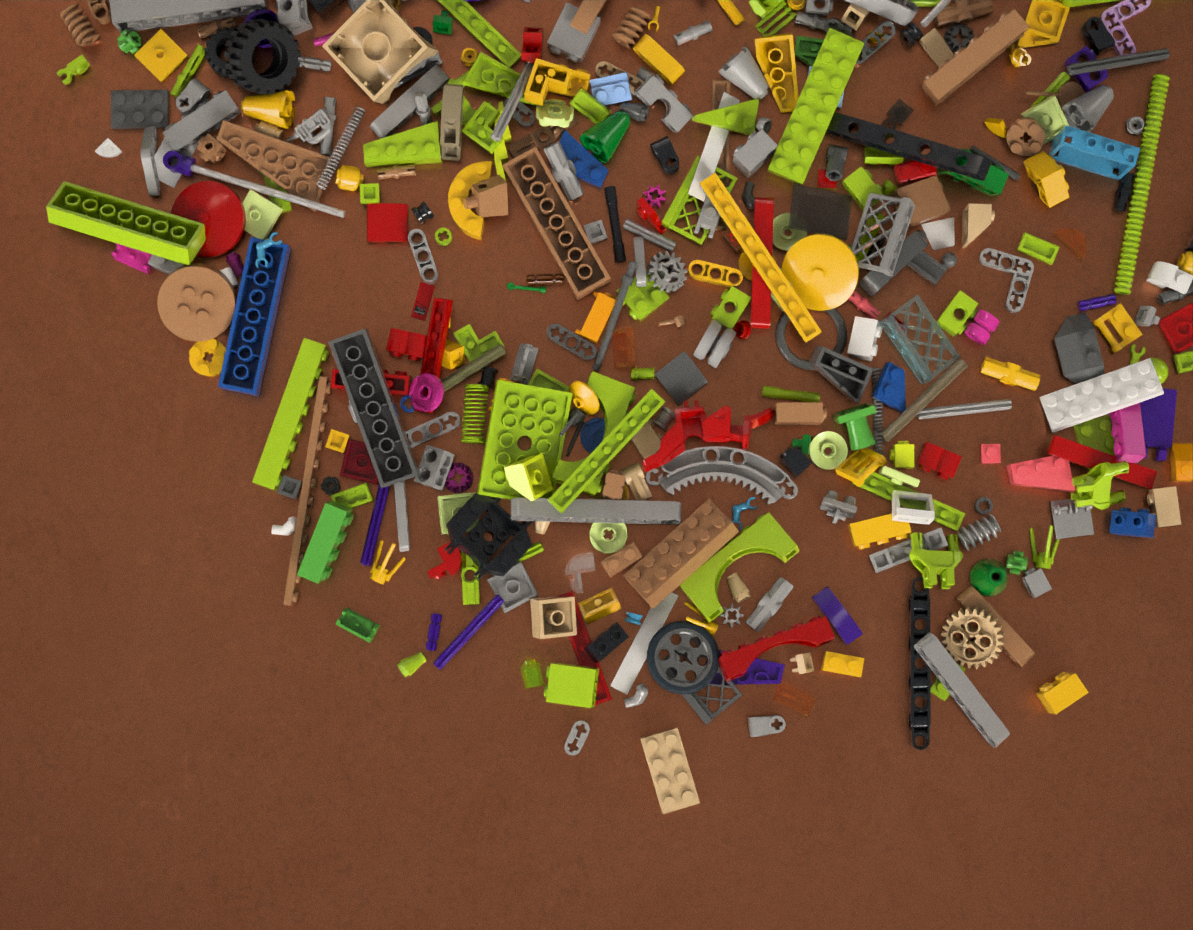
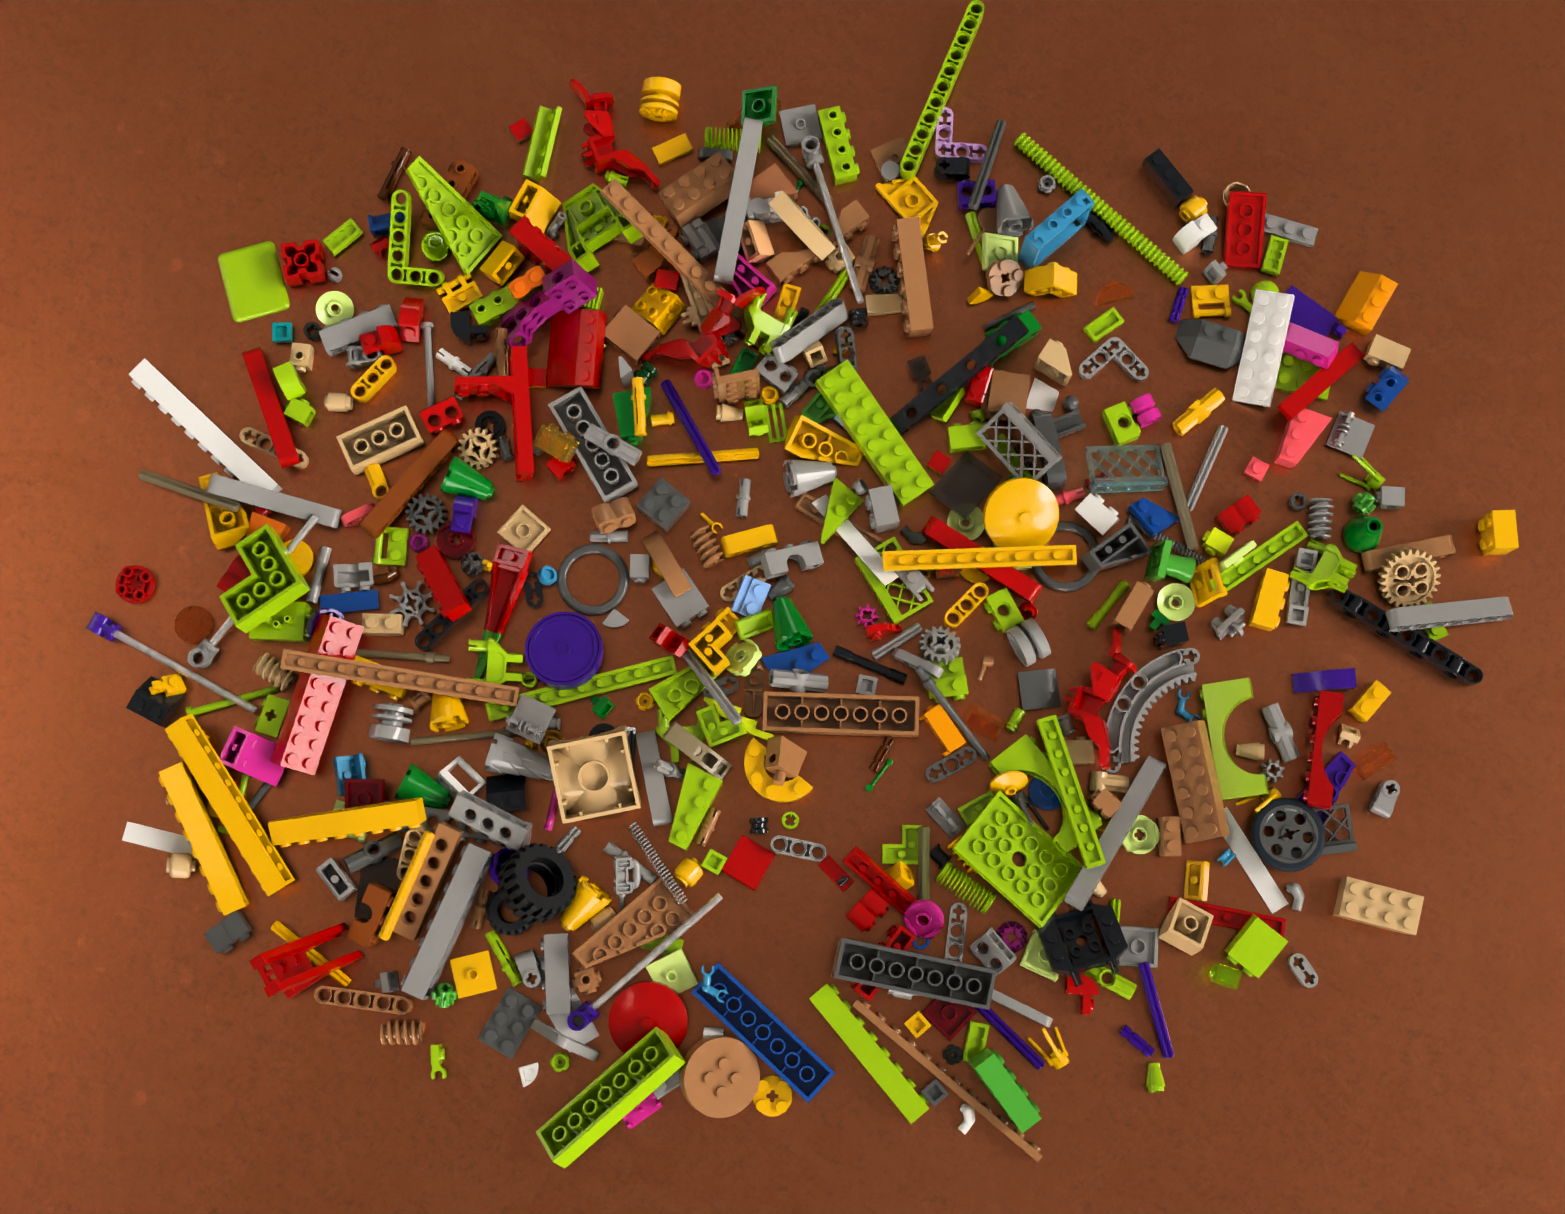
camera: 60 degrees left, 5 degrees down
magenta pin [226,252,244,277] -> none
bright green hinge [335,607,380,643] -> none
neon yellow slope [504,453,554,501] -> none
clear brick [565,552,596,594] -> none
black brick [583,622,629,663] -> none
black piece [650,136,679,175] -> none
dark grey piece [825,144,848,181] -> none
white tile [892,490,935,524] -> none
lime connector [1071,461,1129,510] -> none
none -> lime plate [550,1052,570,1072]

